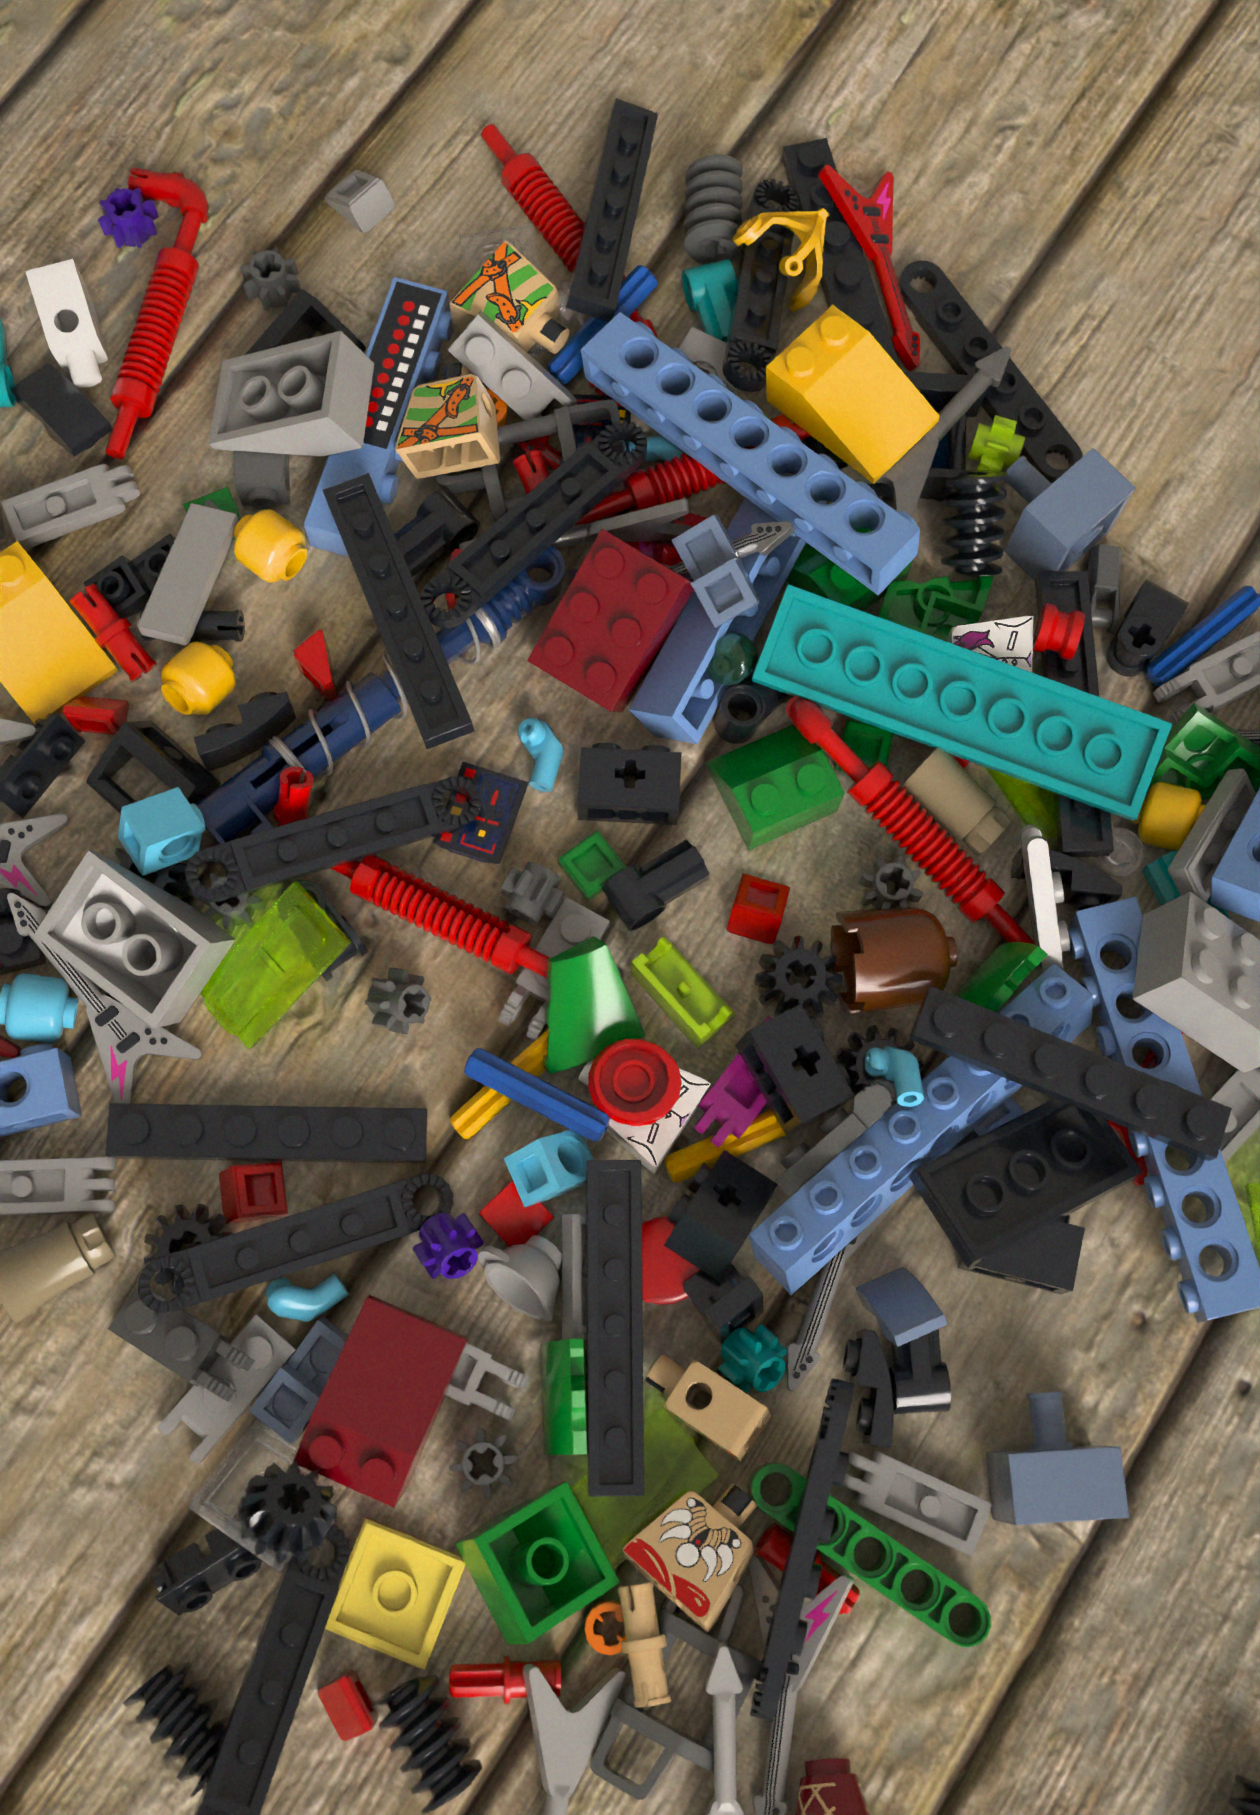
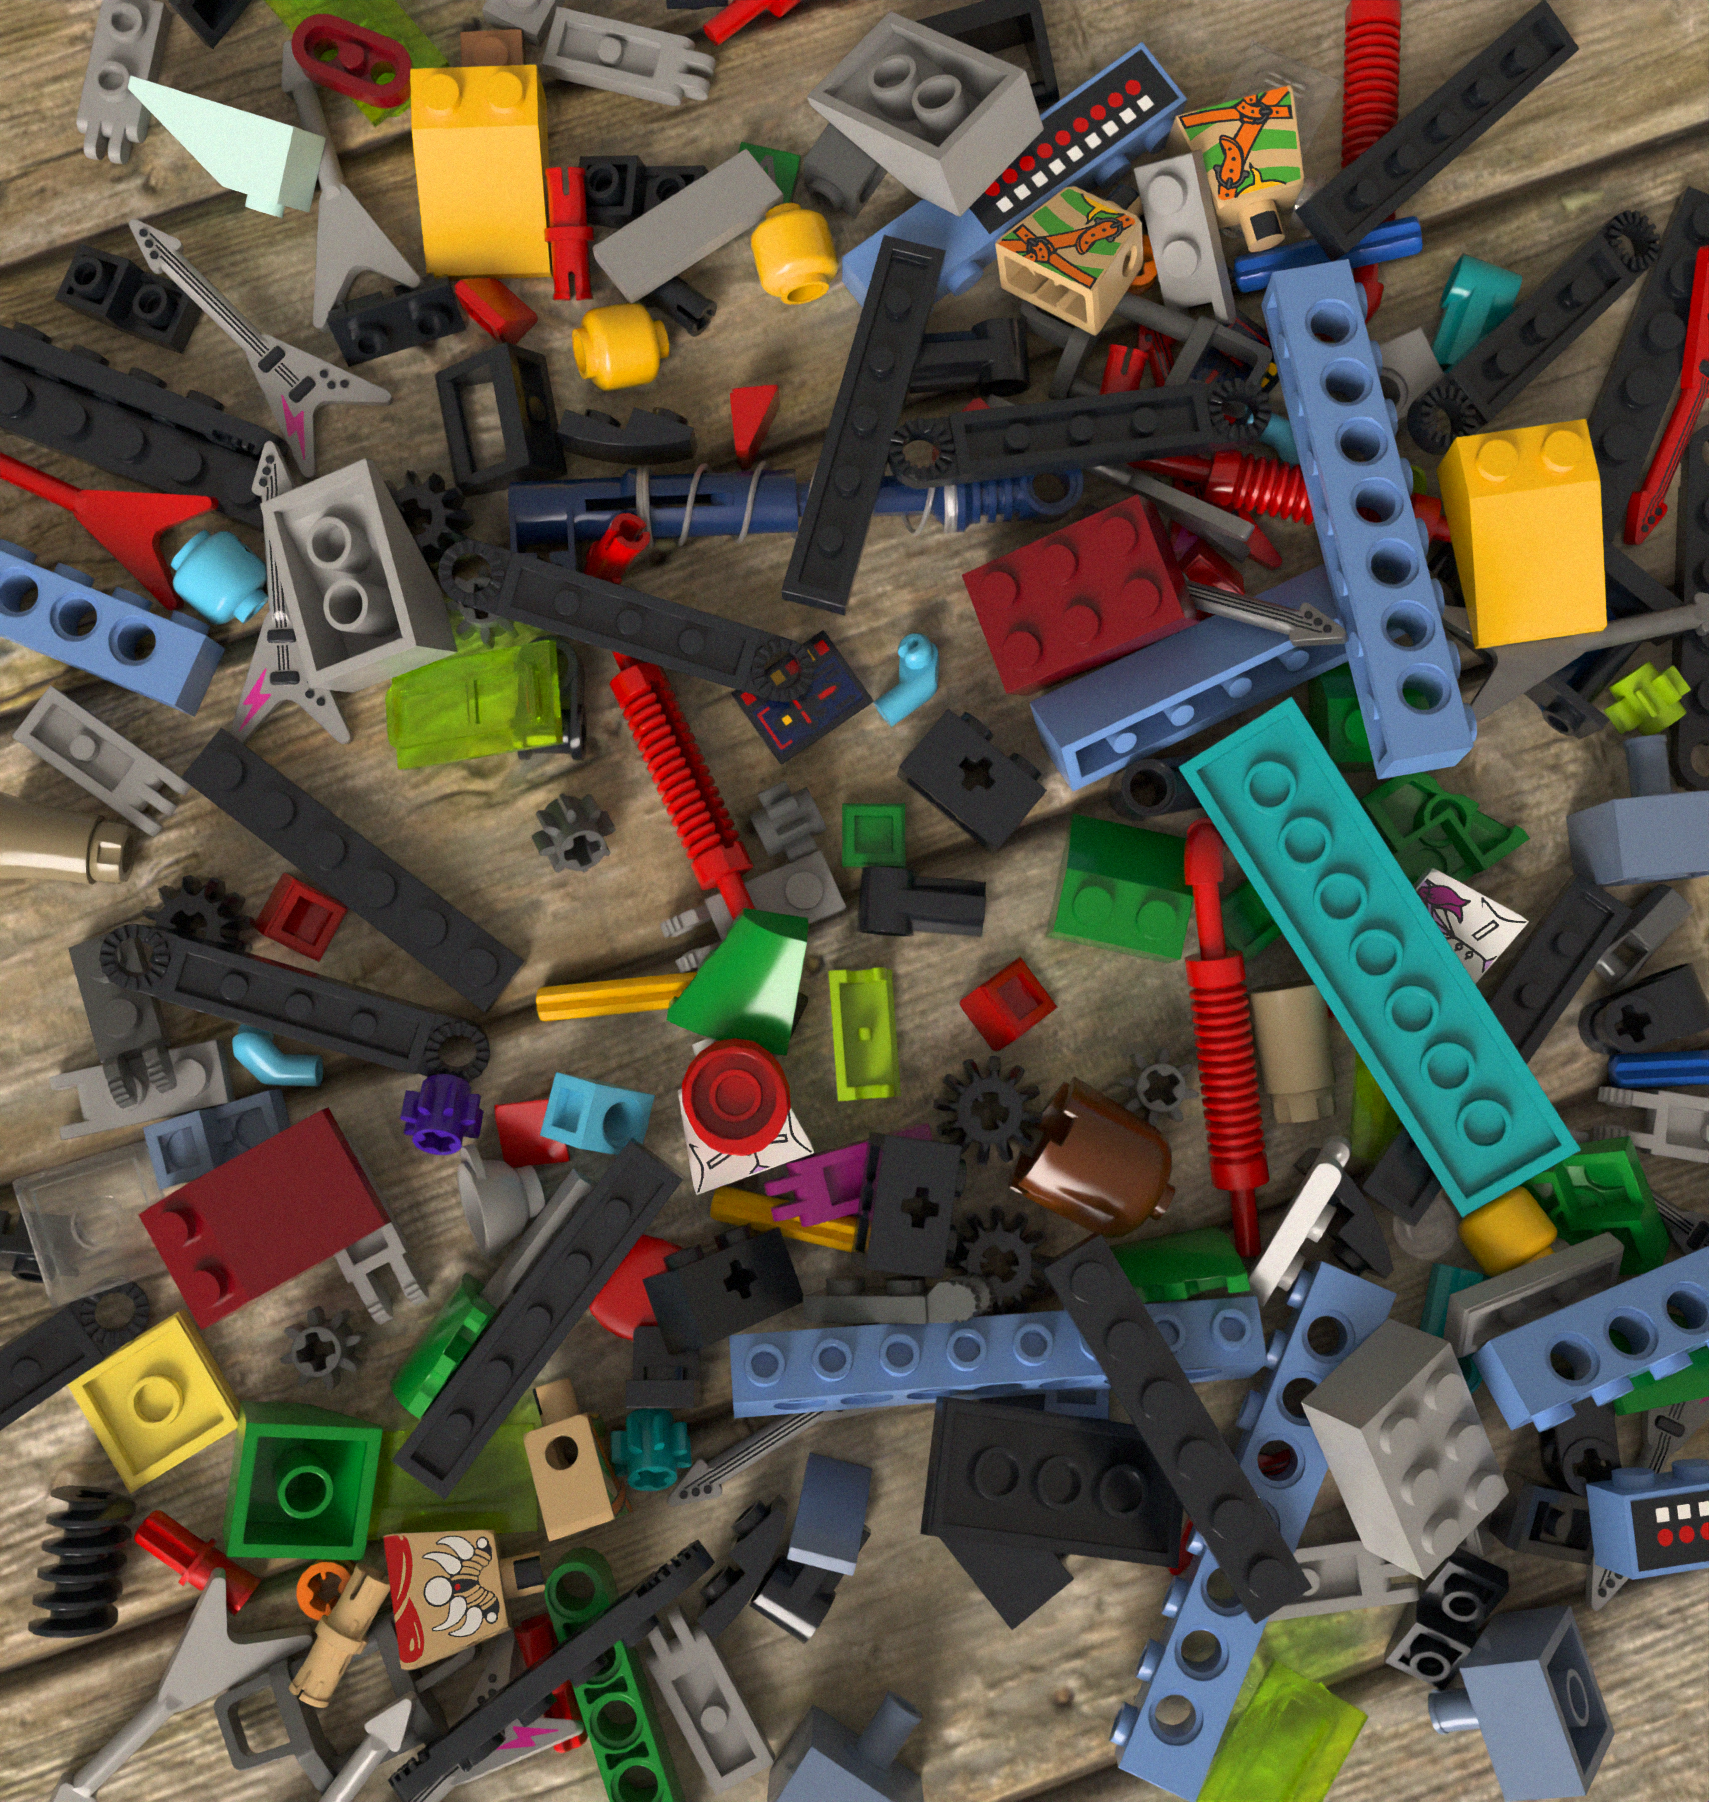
camera: 35 degrees right, 10 degrees up
medium azure brick [118,787,205,876] -> none
black gear [237,1460,337,1565] -> none
red slope [318,1669,379,1741] -> none
blue axle [464,1048,610,1142] -> none
sand blue slope [672,515,760,628] -> none
dark grey piece [684,154,743,265] -> none
clear green piece [706,632,758,686] -> none
yellow helmet [732,208,829,312] -> none
medium azure arm [864,1046,924,1107] -> none
black piece [941,470,1008,576] -> none
red wheel [1033,602,1085,660] -> none

